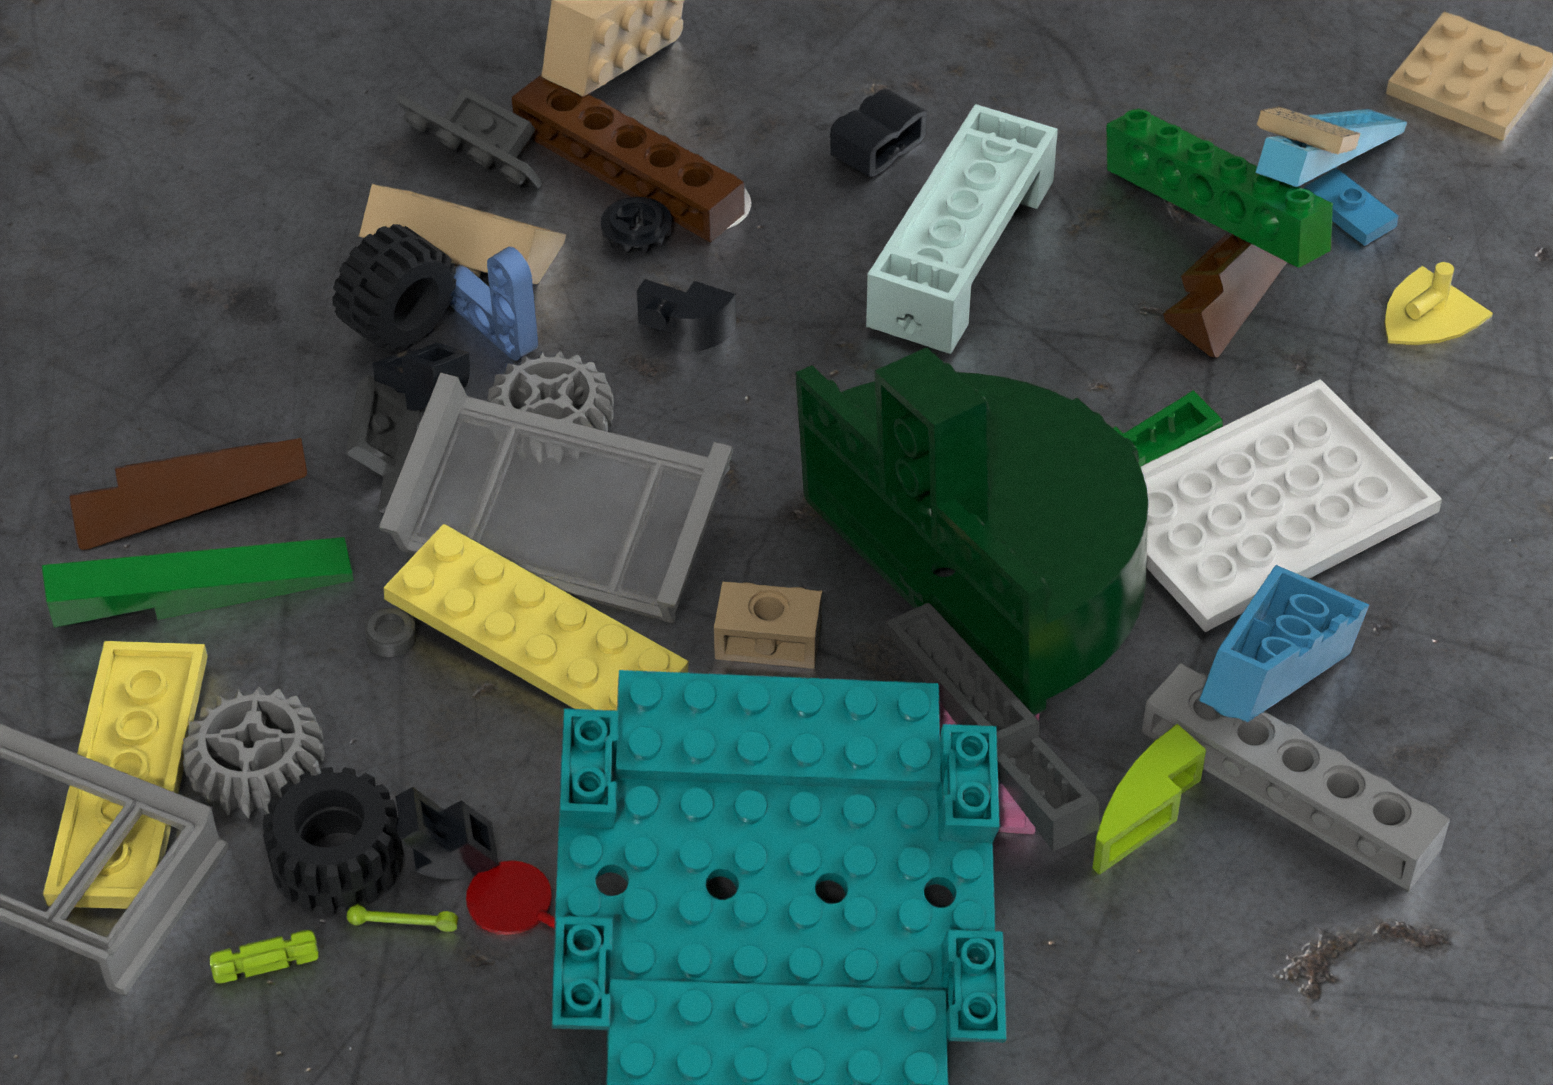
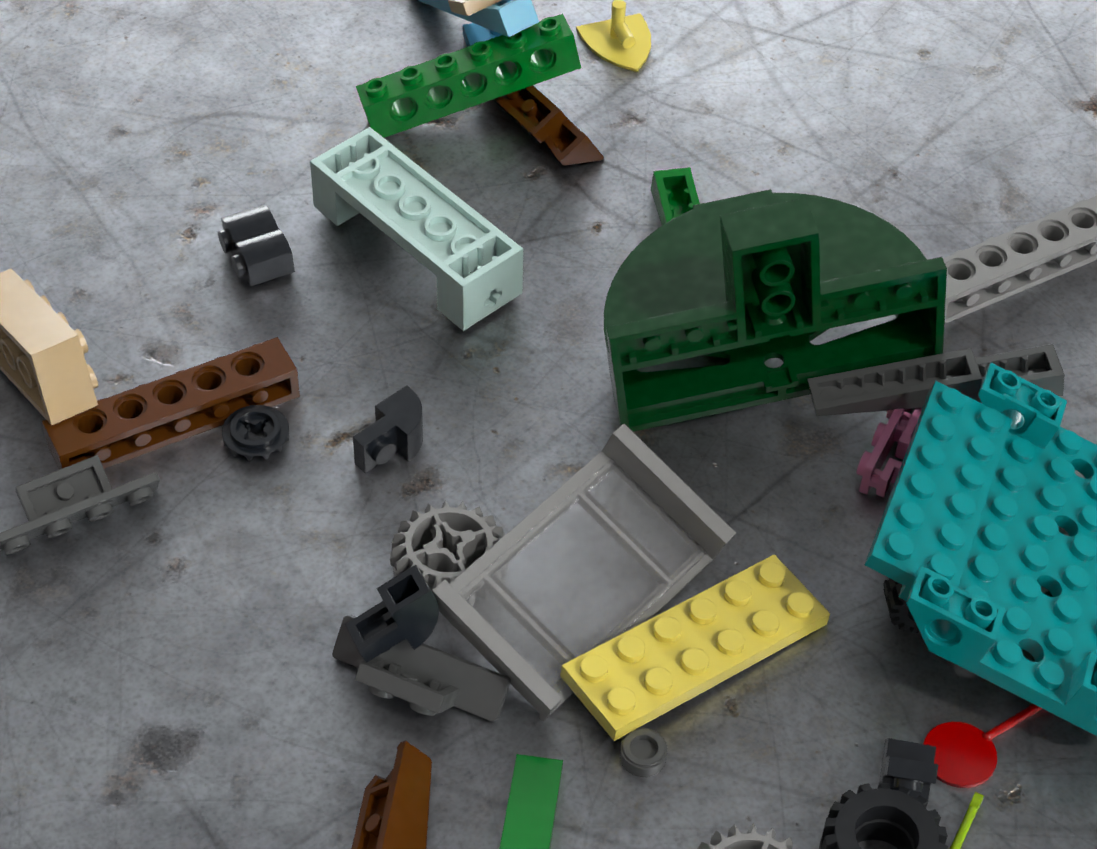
camera: 70 degrees left, 0 degrees up
black tyre [332,224,456,352] -> none
tan slope [359,184,566,285] -> none
medium blue beam [450,247,538,361] -> none
tan brick [714,581,822,669] -> none
lime slope [1092,724,1206,875] -> none
white plate [1141,379,1442,632] -> none
dark azure wedge [1199,565,1369,722] -> none

